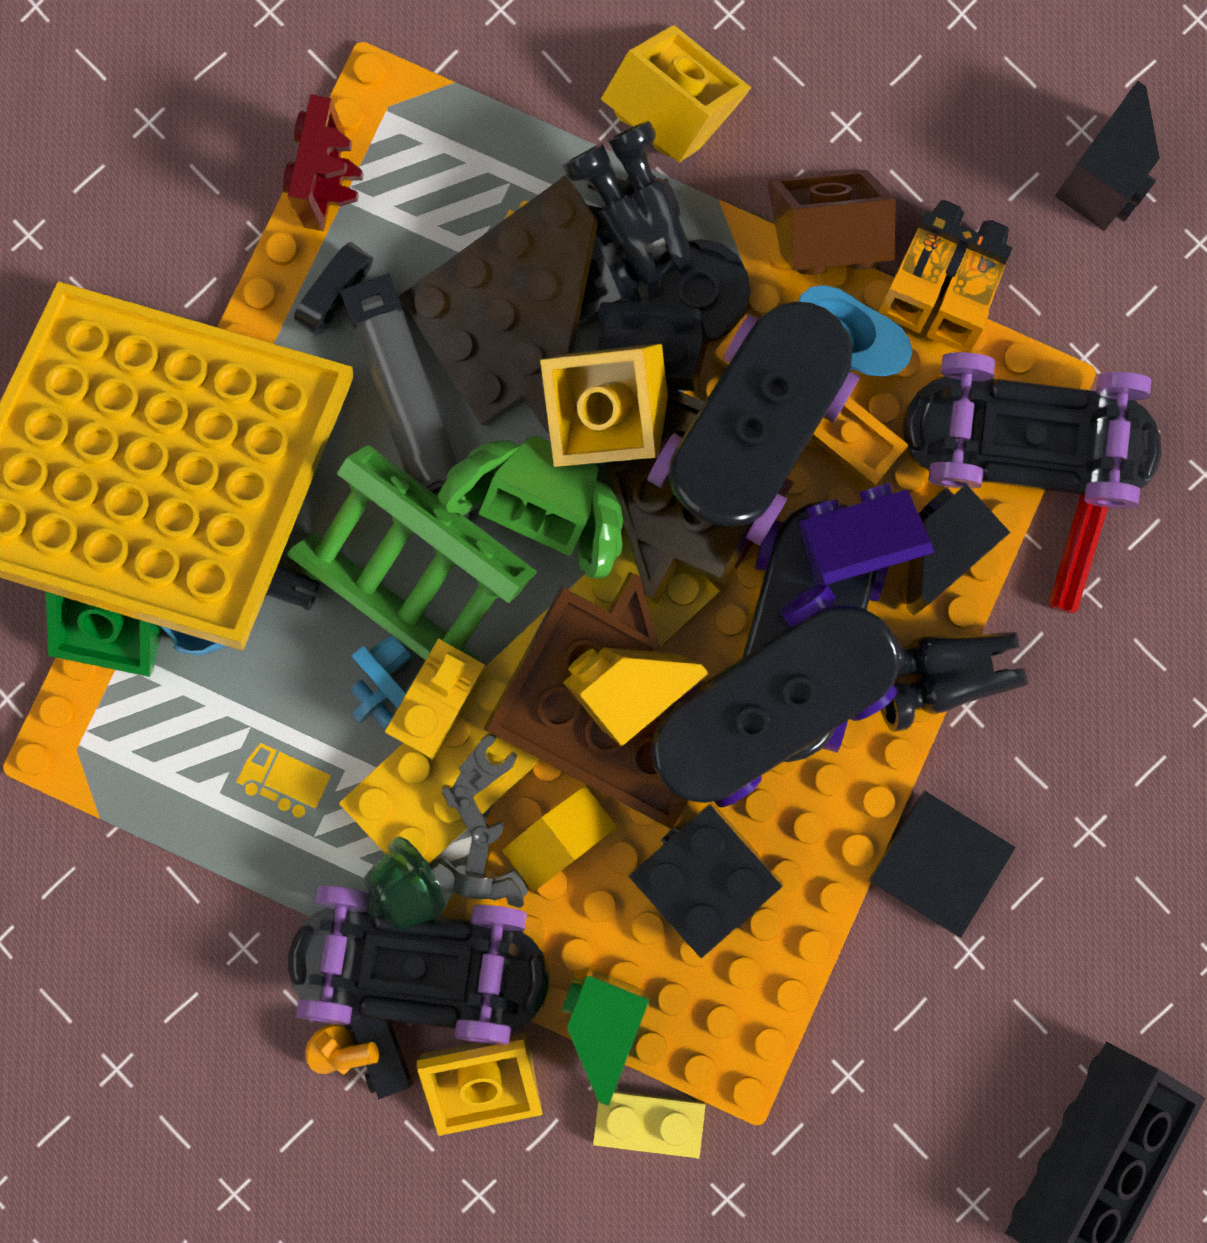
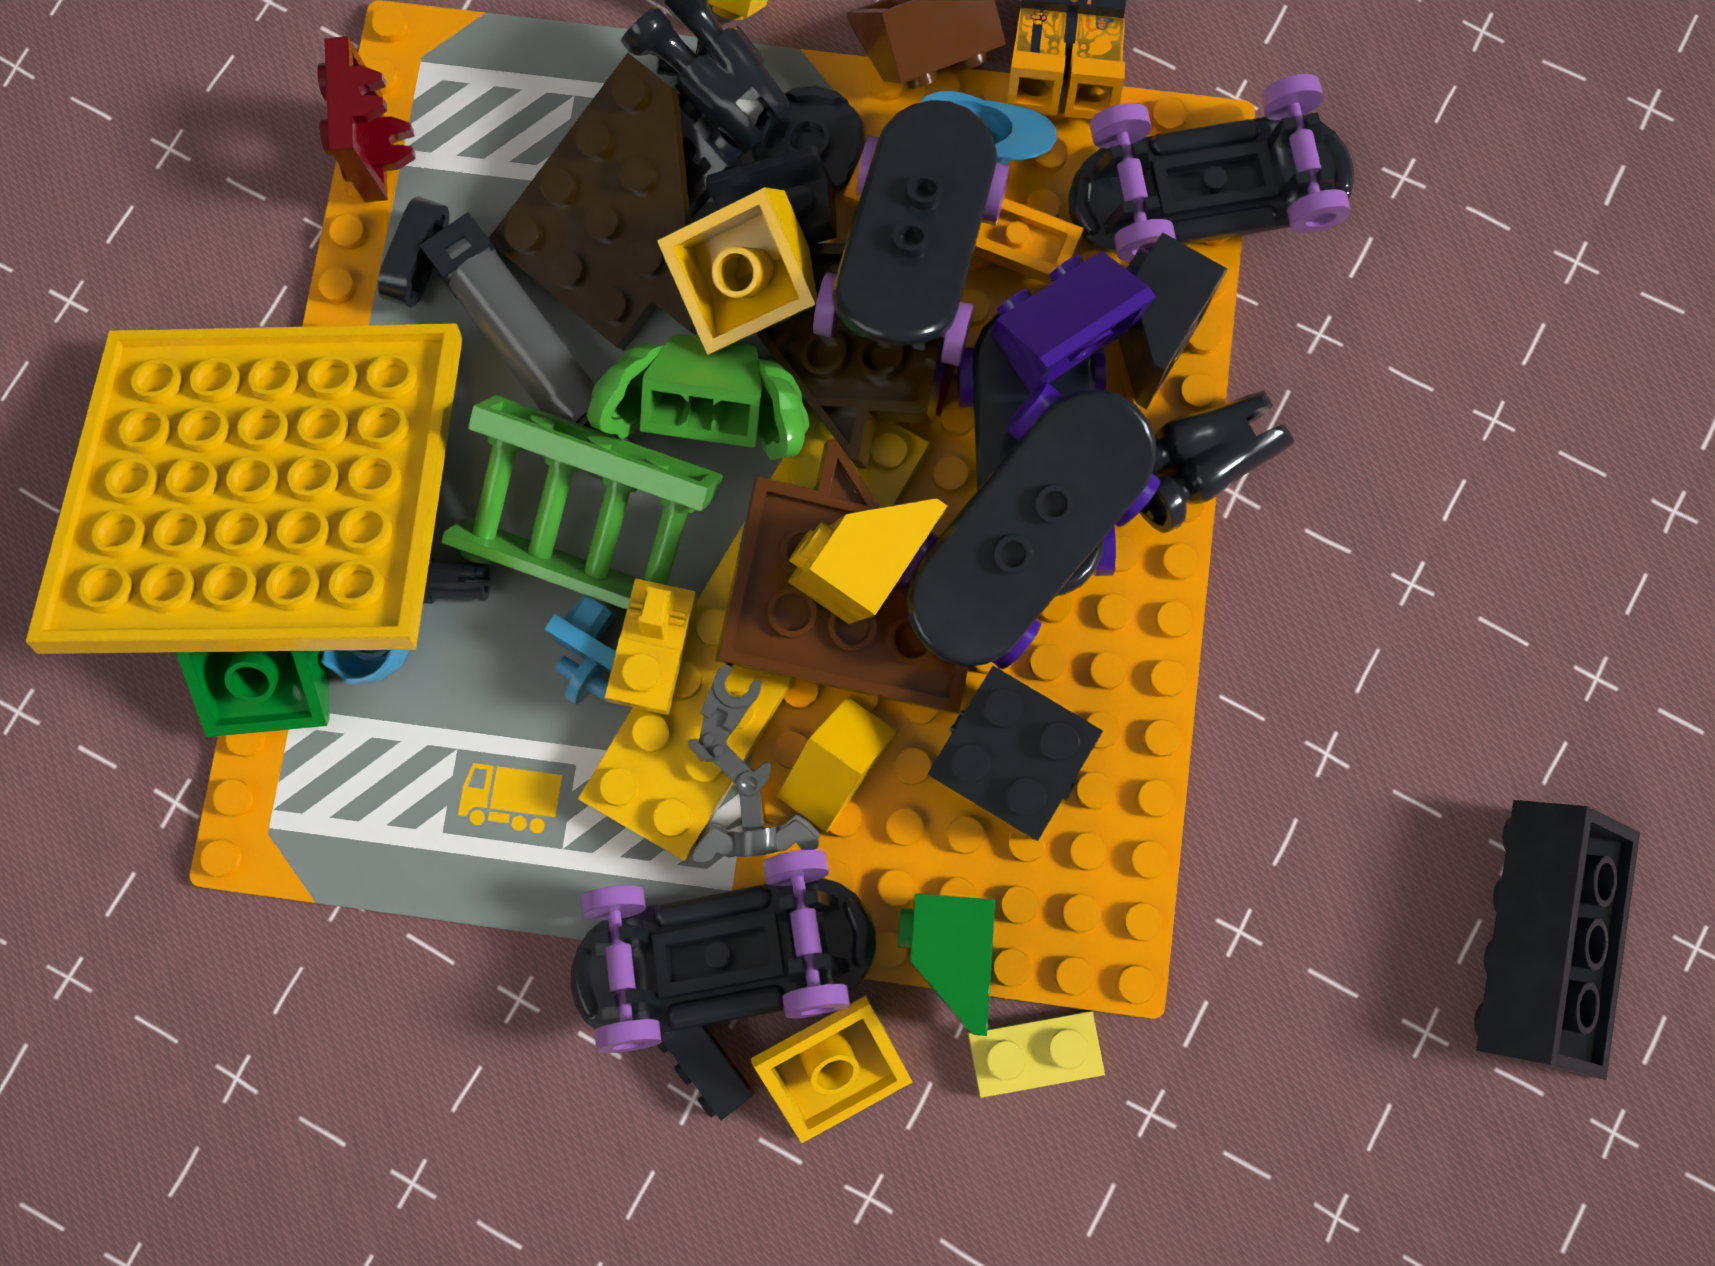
camera: 15 degrees left, 5 degrees down
light orange plate [305,1024,379,1075] -> none
clear green piece [364,836,445,931] -> none
black tile [868,791,1016,938] -> none
red axle [1049,495,1108,613] -> none

